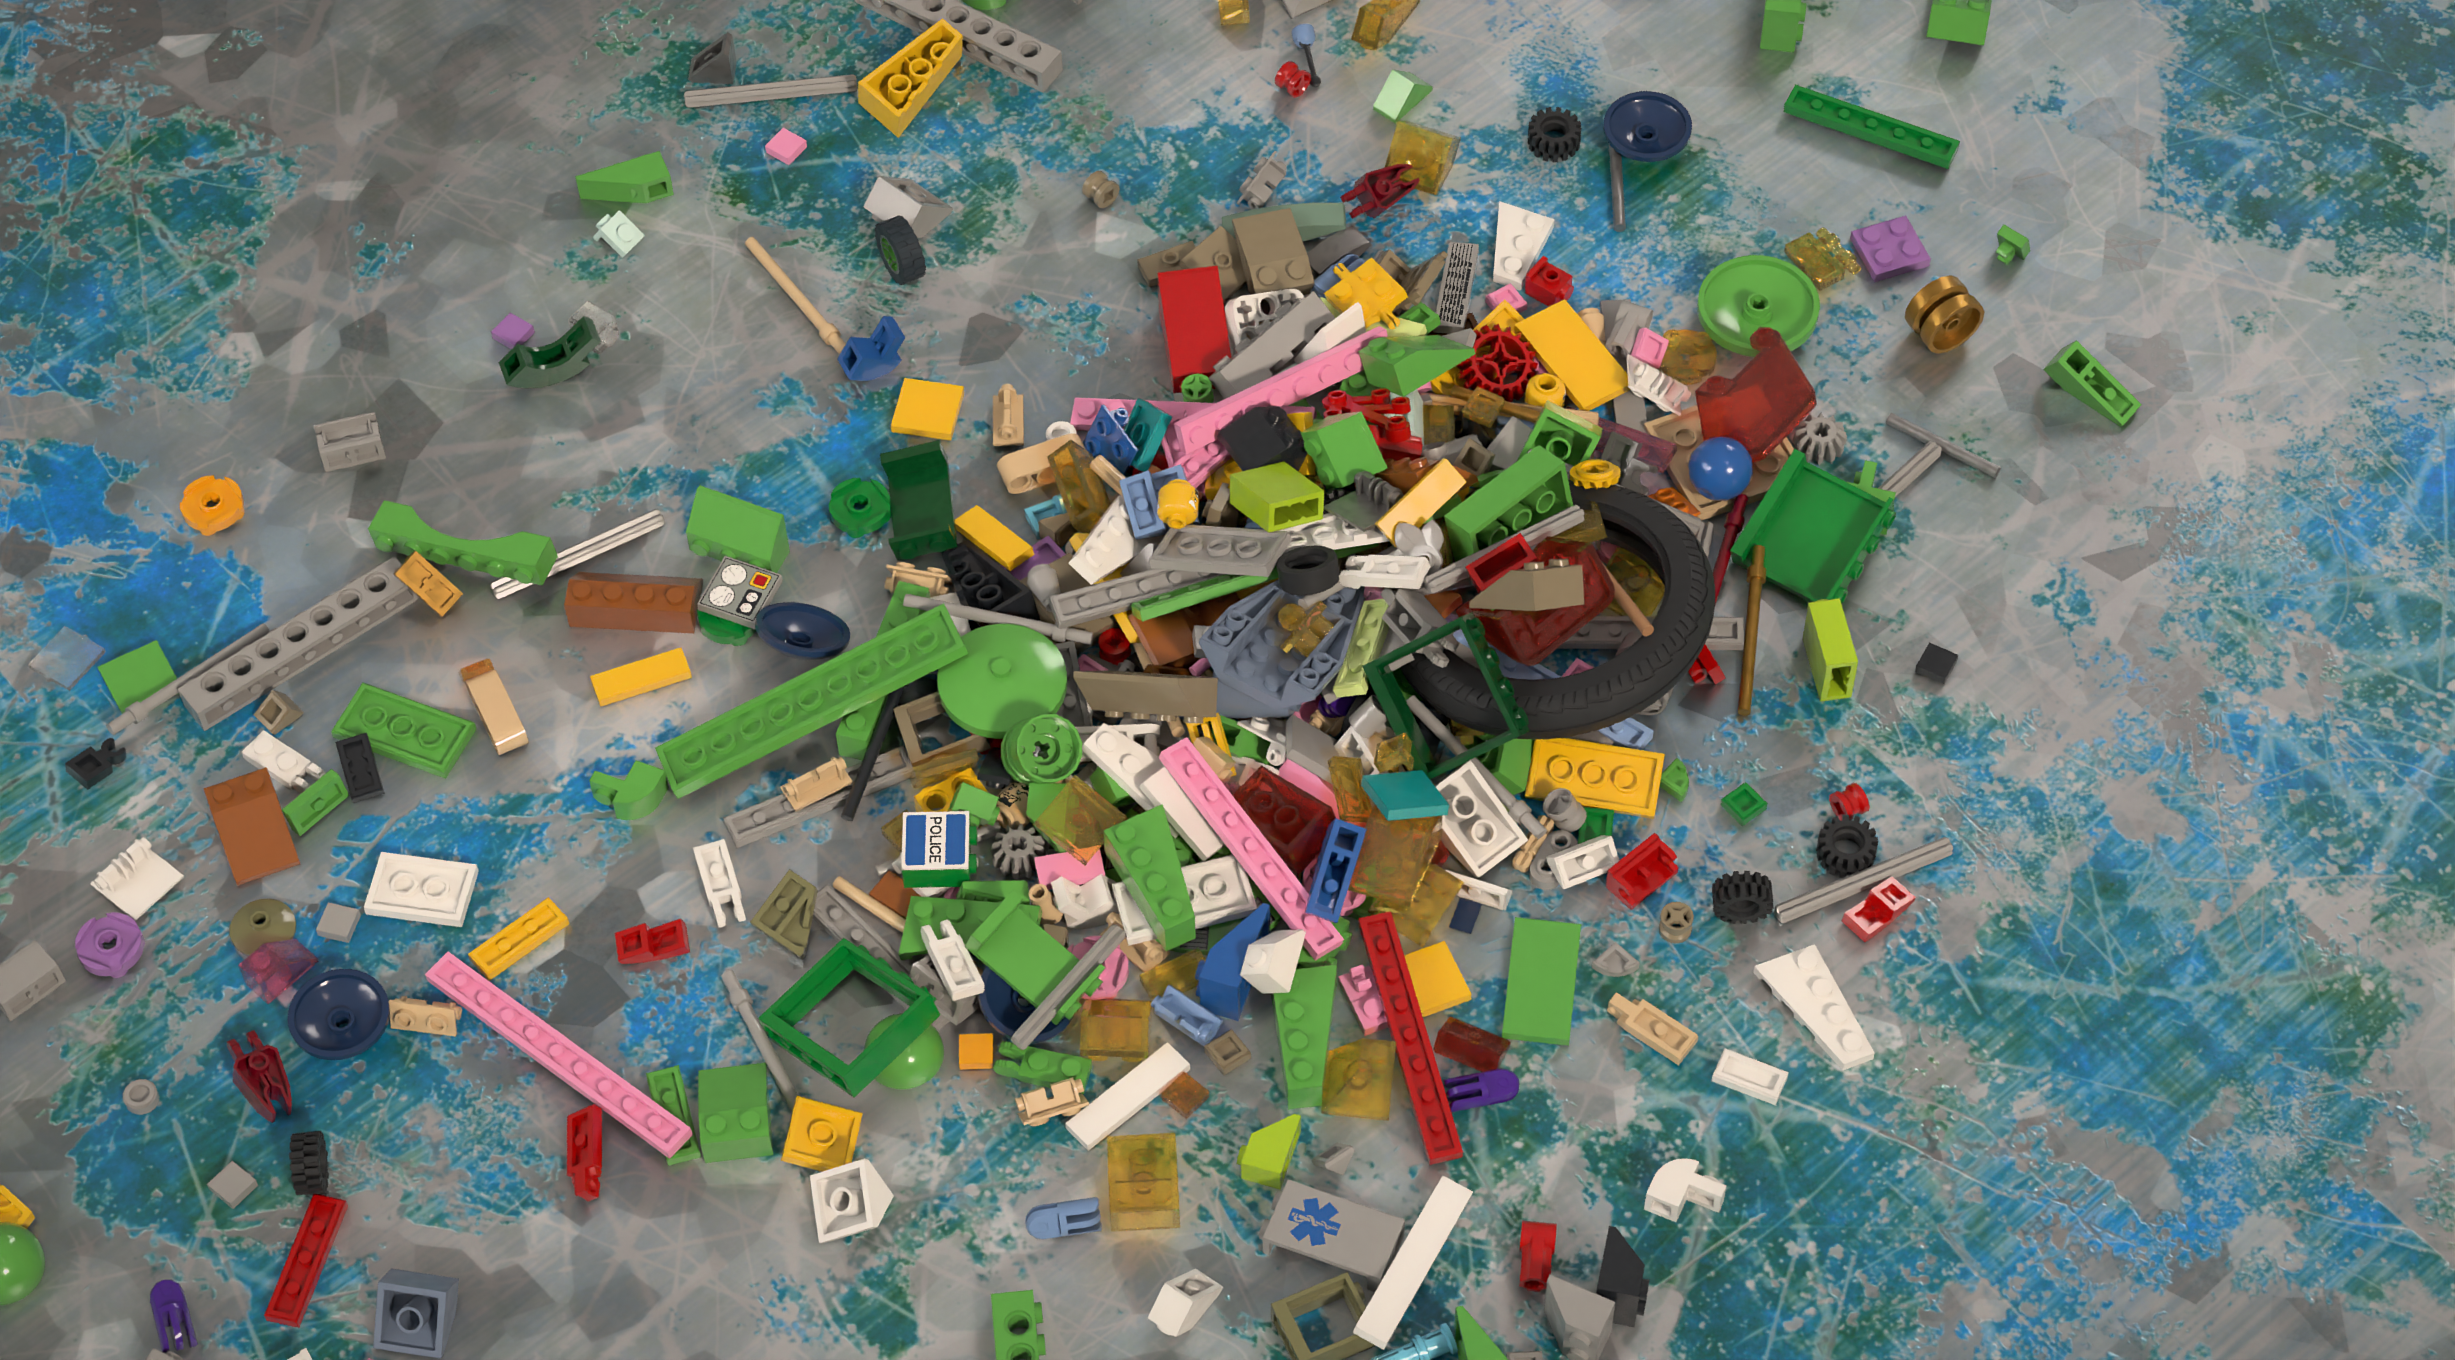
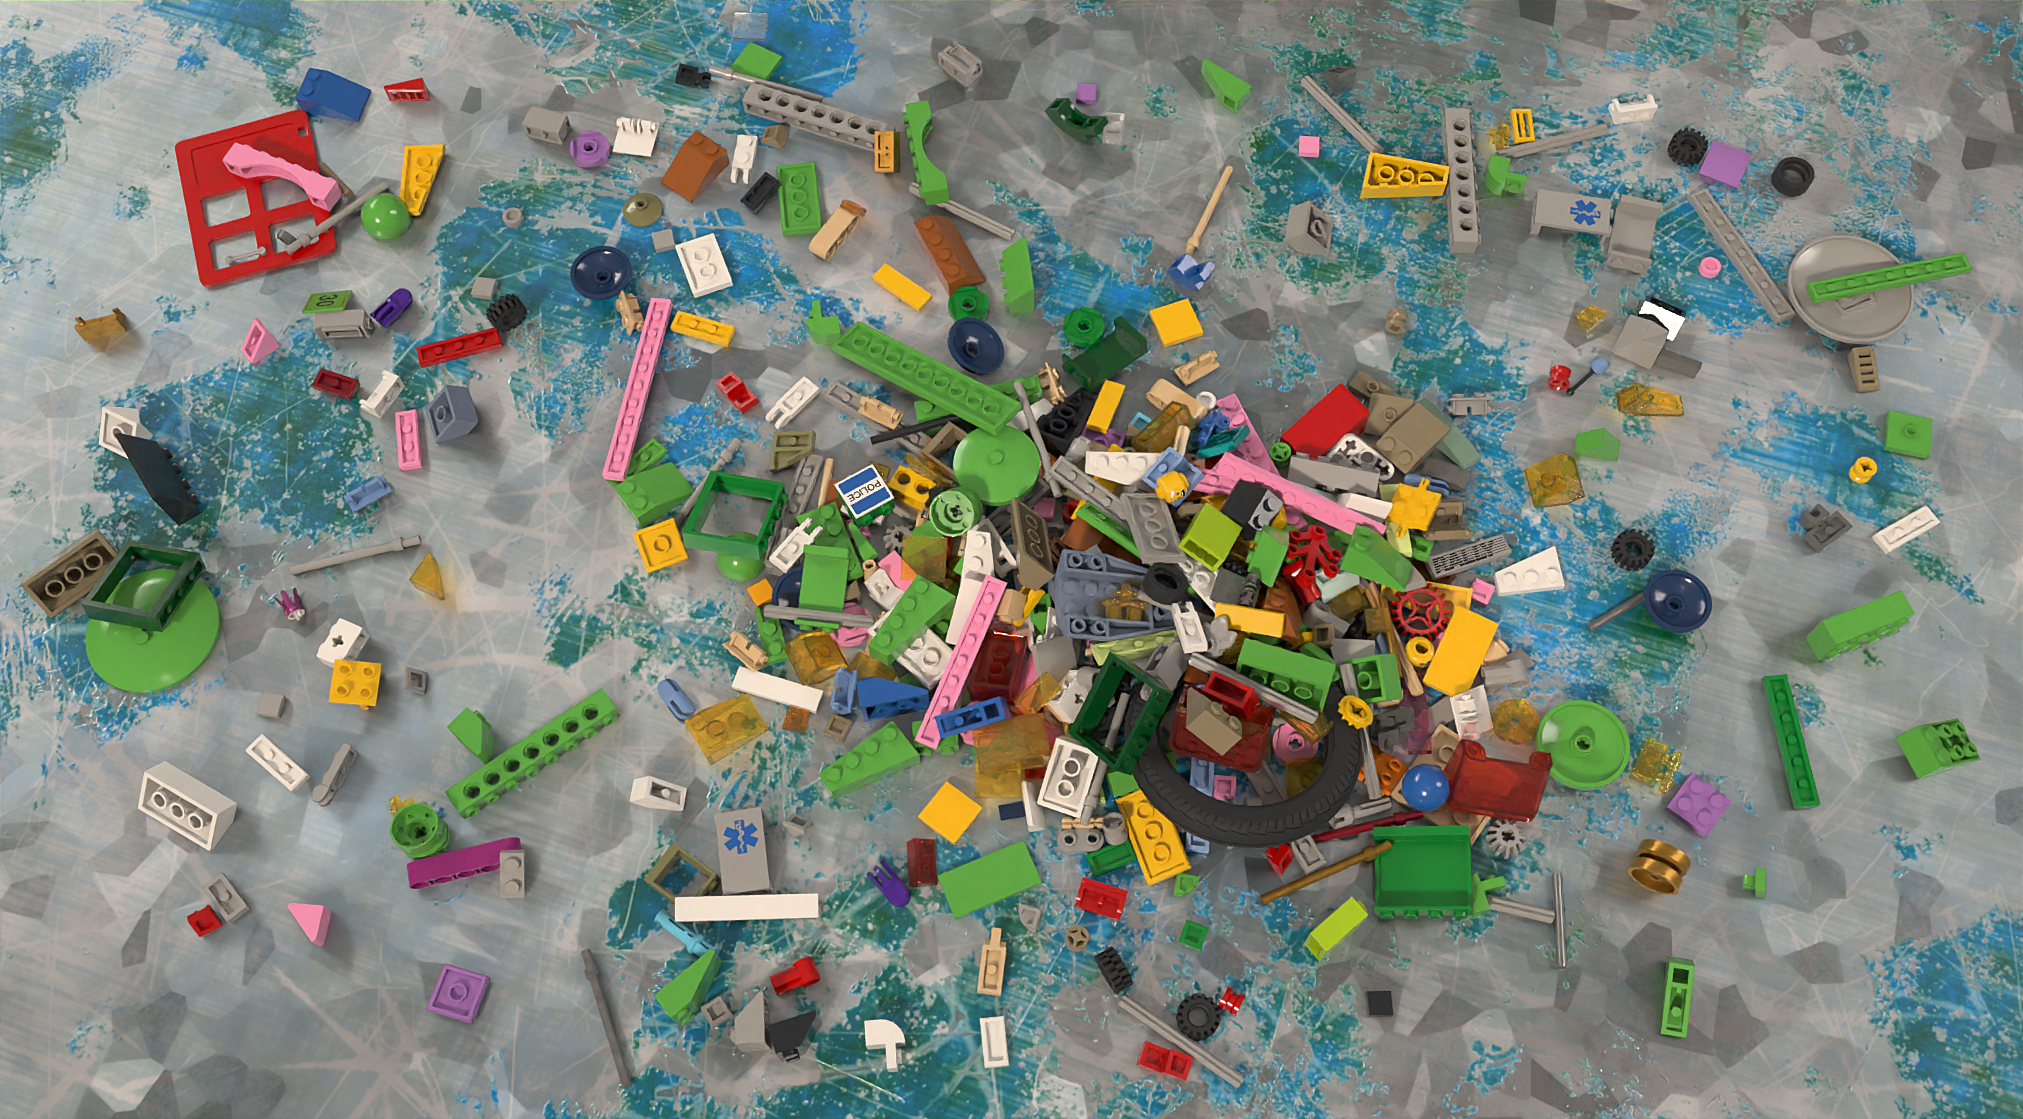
camera: 60 degrees right, 10 degrees up
light orange plate [180,475,245,536] -> none
dark red hinge [226,1030,292,1123] -> none
clear pink slope [238,939,319,1004] -> none
bright green plate [282,769,350,836] -> none
red hinge [567,1104,602,1202] -> none
light aqua bracket [593,210,645,258] -> none
tile [697,556,783,629] -> none
white slope [810,1159,894,1244] -> none
black wheel [875,215,926,285] -> none
bright green brick [947,782,1000,827] -> none
lime slope [1237,1114,1301,1190] -> none
white slope [1240,929,1306,994] -> none
clear yellow slope [1321,1038,1396,1121] -> none
bright pink plate [1338,964,1389,1036] -> none
dark red hinge [1340,164,1420,219] -> none
red plate [1358,911,1463,1165] -> none
teal tile [1361,770,1449,821] -> none
clear yellow tile [1374,733,1414,773] -> none
red brick [1525,256,1574,307] -> none
white slope [1546,835,1620,889] -> none
medium nougat bar [1581,548,1654,636] -> none
bright pink tile [1631,328,1669,369] -> none
white wing [1753,944,1875,1070] -> none

